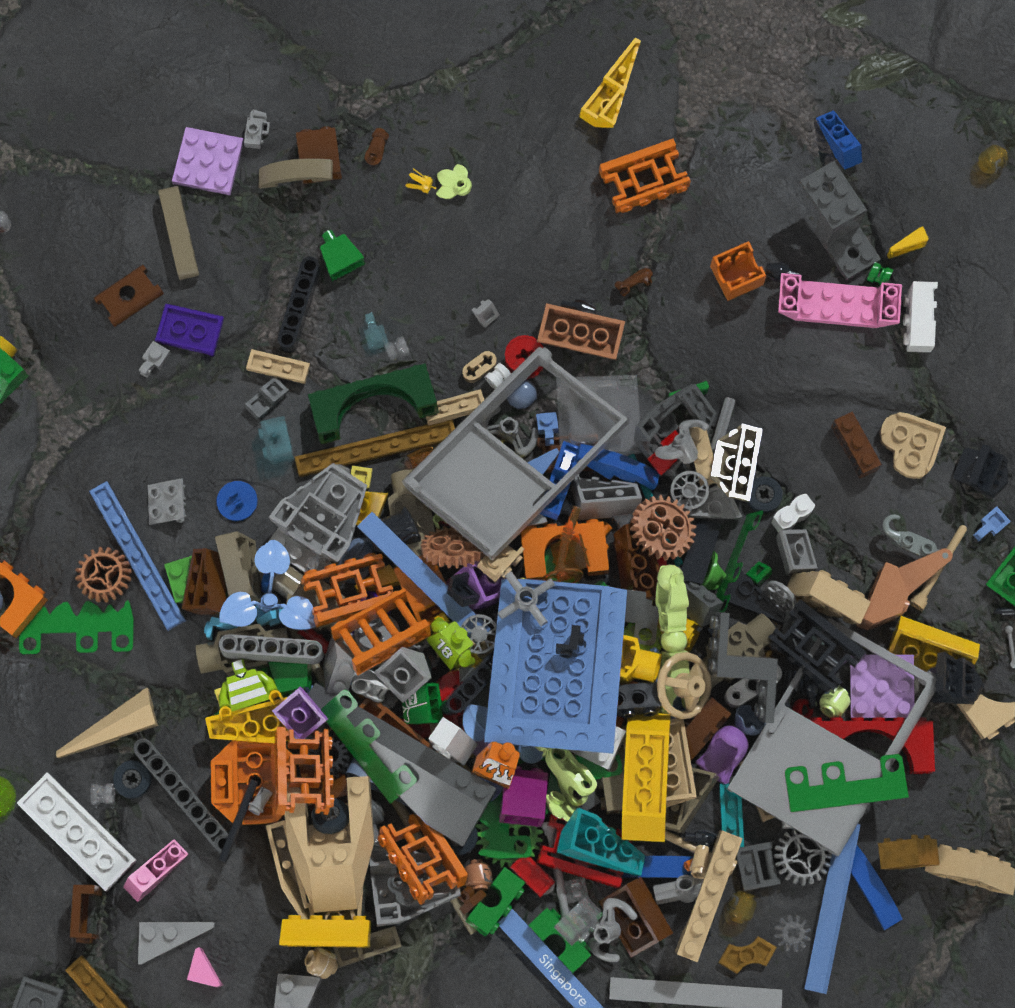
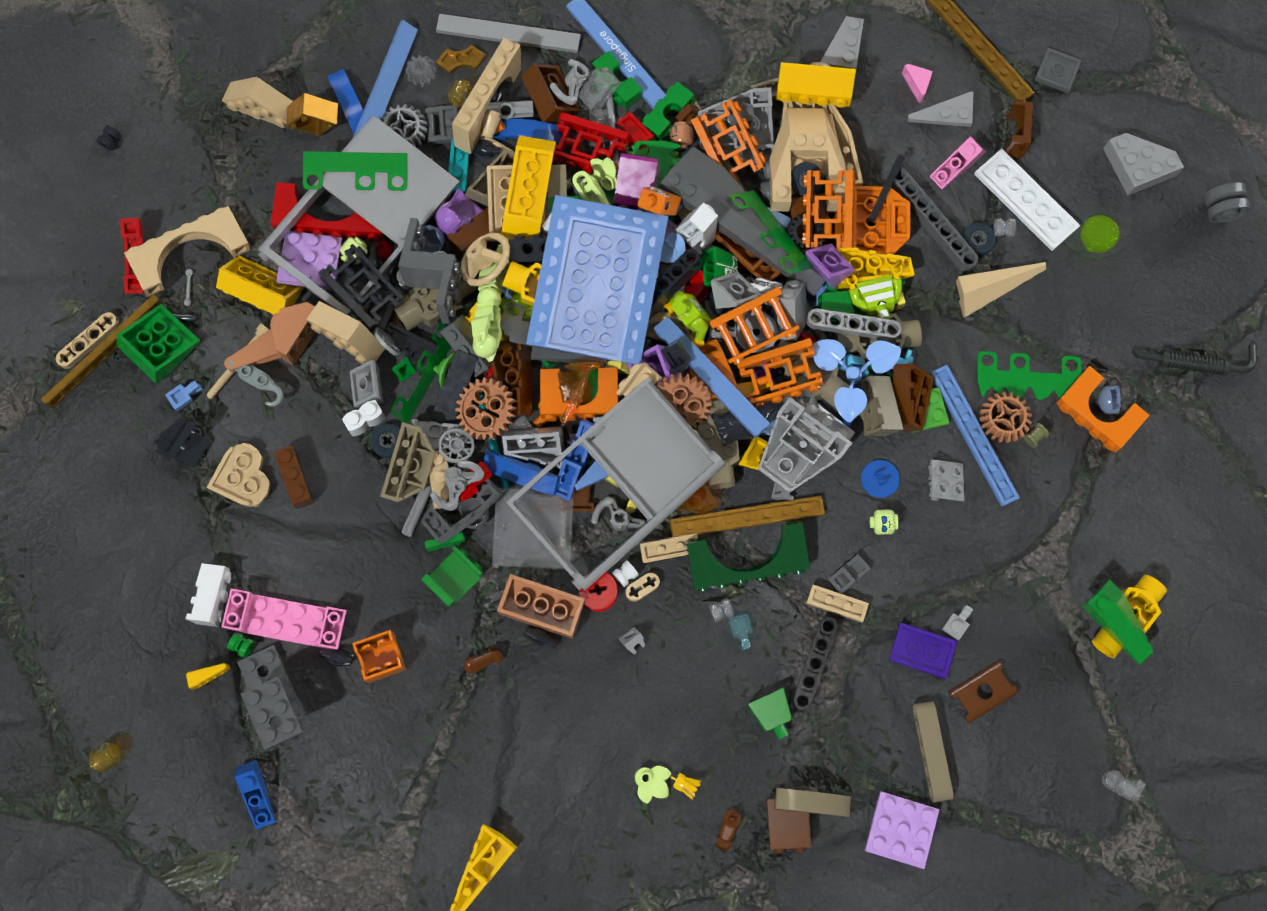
camera: 175 degrees left, 0 degrees up
light grey piece [244,109,270,149] -> none
light grey pin [248,787,273,816] -> none
clear light blue brick [258,416,294,465] -> none
light yellow plate [351,466,373,490] -> none
light grey wheel [461,614,497,654] -> none
light grey bar [498,572,555,627] -> none
sand blue hair [506,379,537,409] -> none
medium blue plate [536,412,559,446] -> none
black bracket [556,625,584,658] -> none
teal wedge [557,808,645,876] -> none
orange fence [599,138,691,213] -> none
black piece [928,652,984,705] -> none
none -> green panel [421,546,484,609]
none -> yellowish green head [870,510,898,535]
none -> olive bush [1023,423,1049,448]

